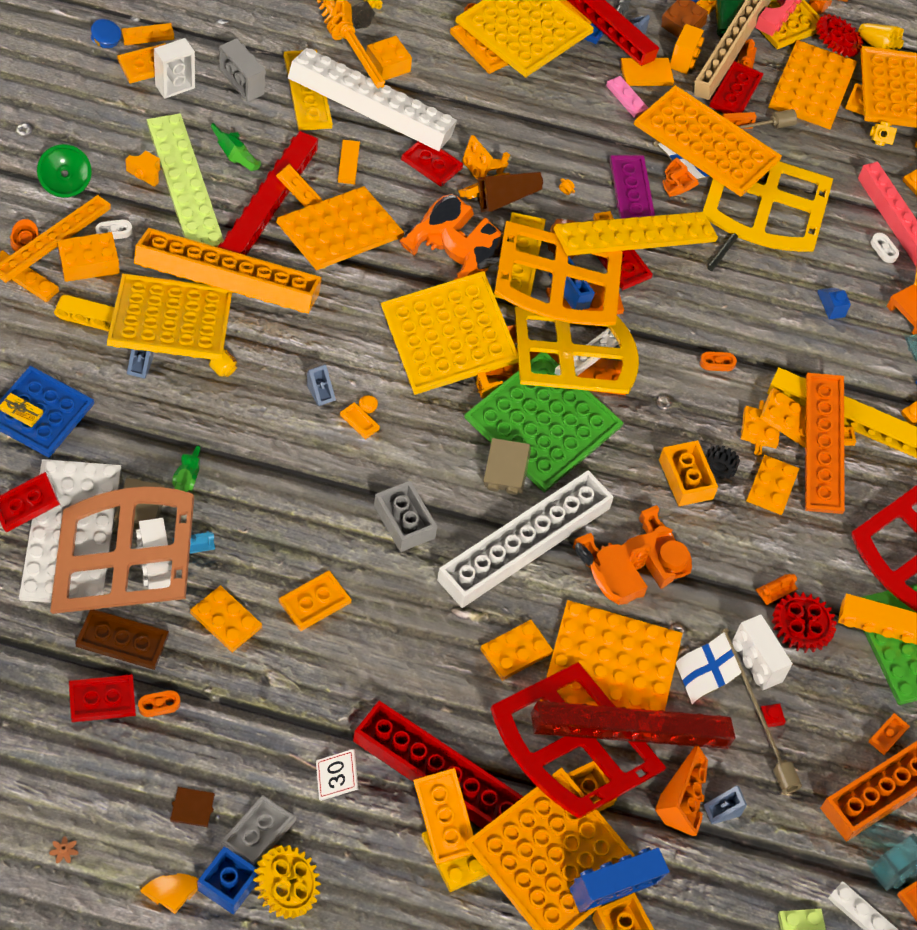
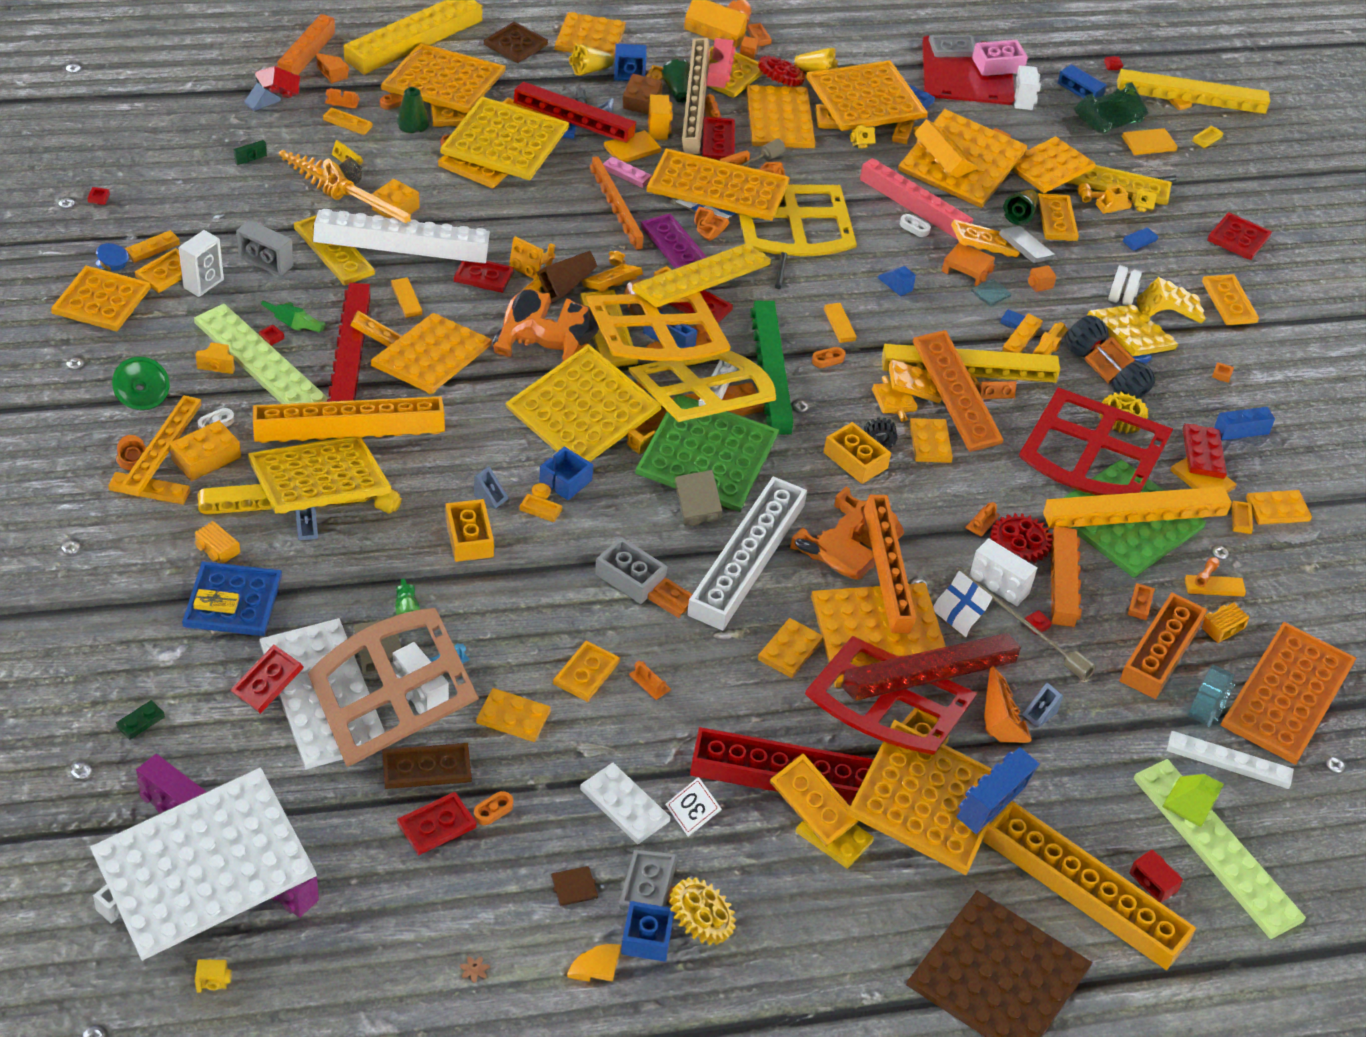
camera: 20 degrees left, 10 degrees down
none -> light orange plate [51,265,151,332]
none -> light orange brick [195,521,240,564]
none -> red plate [258,325,284,346]
none -> light orange brick [445,499,494,562]
none -> blue piece [539,446,594,500]
none -> white plate [580,762,670,845]
none -> light orange plate [582,264,643,292]
none -> orange plate [590,156,644,250]
none -> orange hinge [629,660,671,700]
none -> orange plate [647,577,693,618]
none -> green brick [750,301,794,435]
none -> orange bracket [758,162,786,176]
none -> light orange tile [824,303,857,343]
none -> orange brick [864,494,916,633]
none -> orange hinge [978,381,1017,399]
none -> orange brick [1050,526,1082,627]

